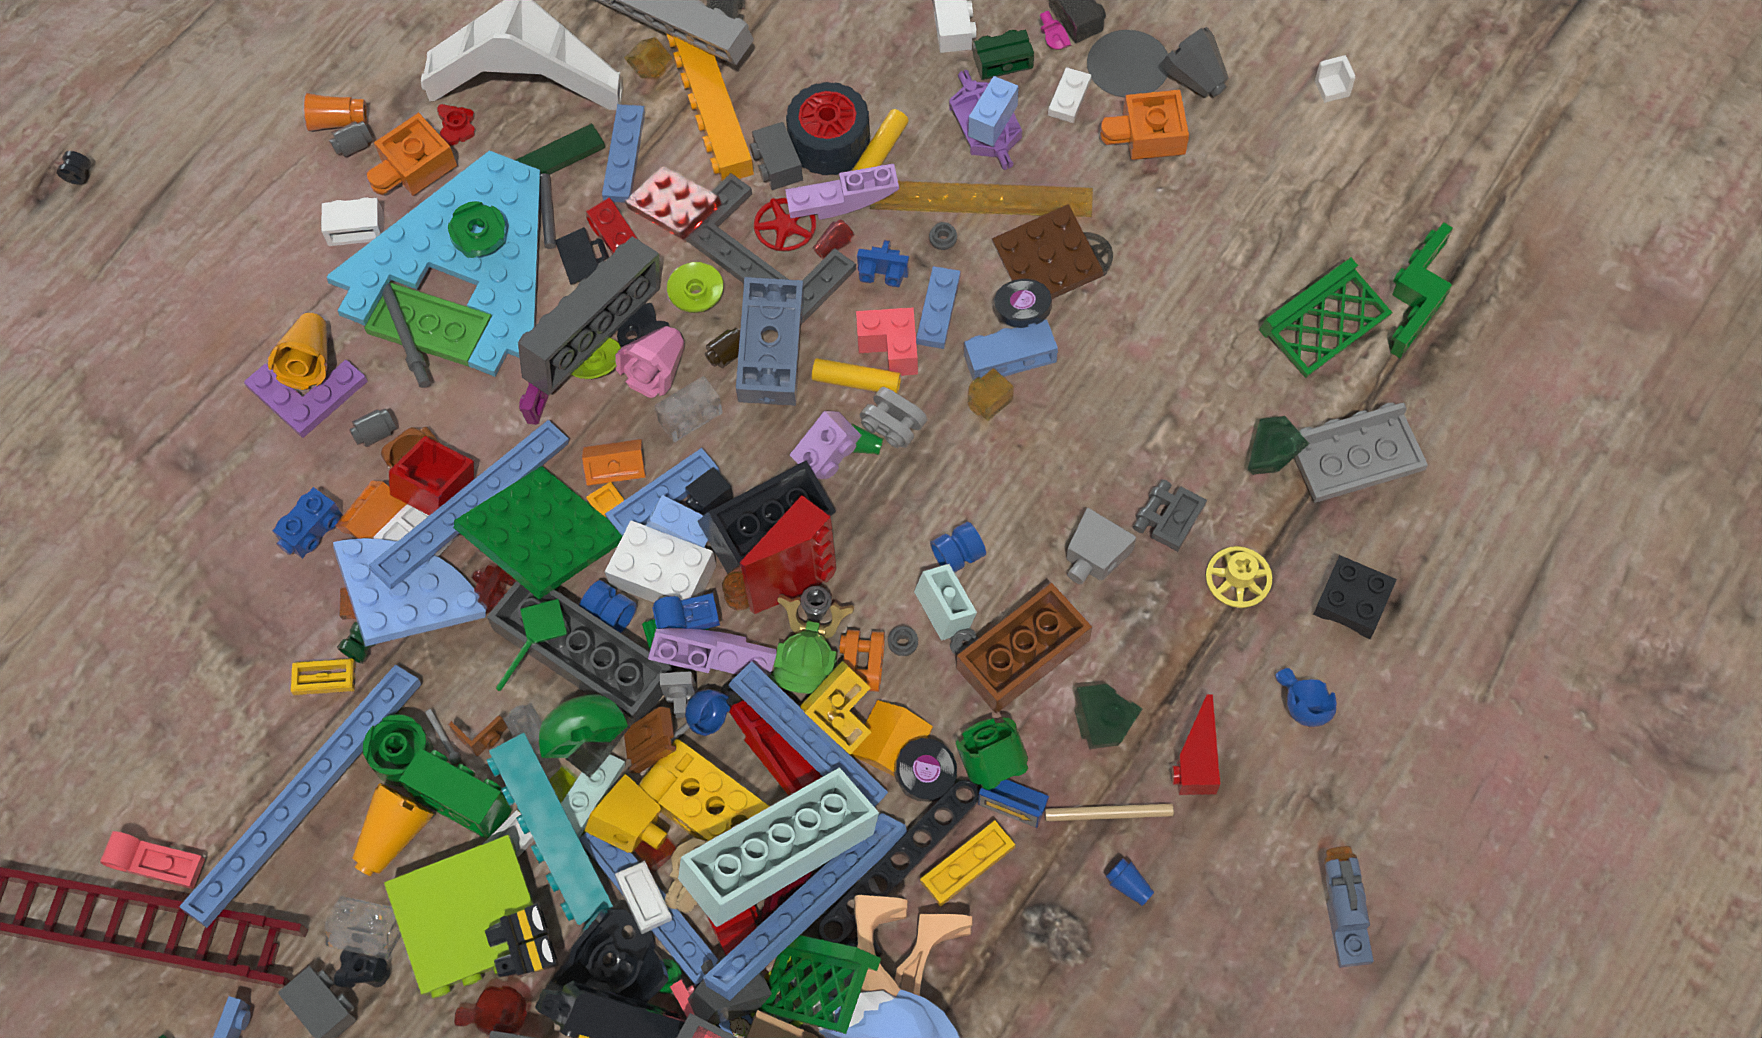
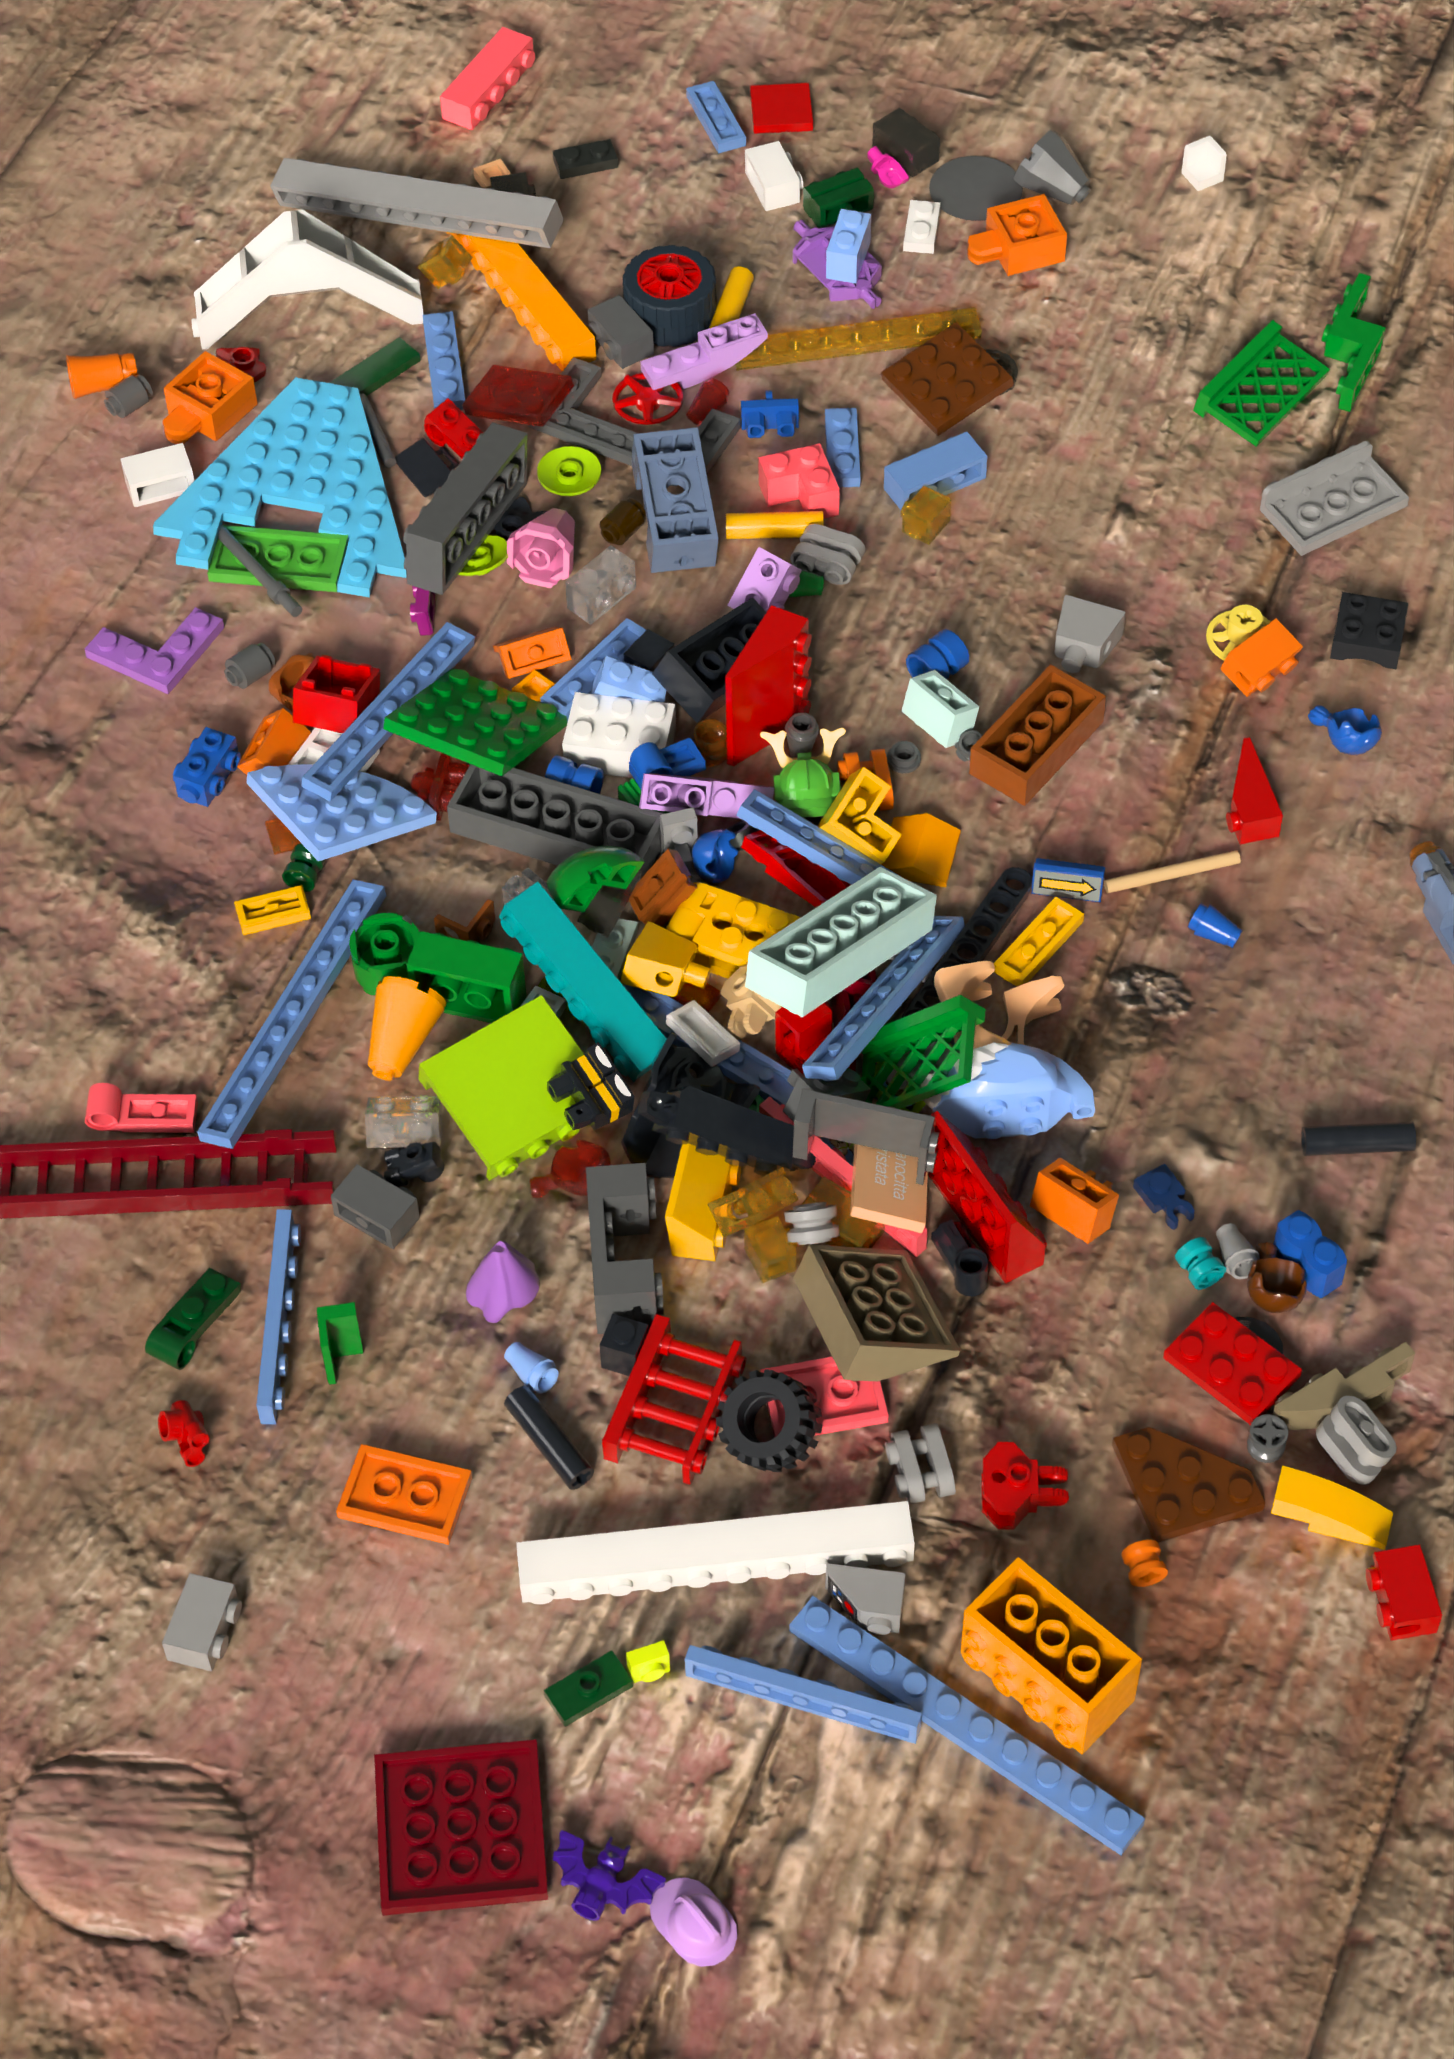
camera: 15 degrees left, 10 degrees down
light orange cone [268,313,328,390] -> none
green plate [448,201,506,258] -> none
green piece [496,599,567,691] -> none
black tile [894,738,957,802] -> none
dark grey plate [929,222,957,250] -> none
green brick [956,718,1028,790] -> none
black tile [994,279,1052,328] -> none
clear green plate [1074,684,1142,749] -> none
dark grey plate [1133,480,1207,552] -> none
clear green plate [1247,416,1310,475] -> none
none -> orange brick [1220,619,1303,697]

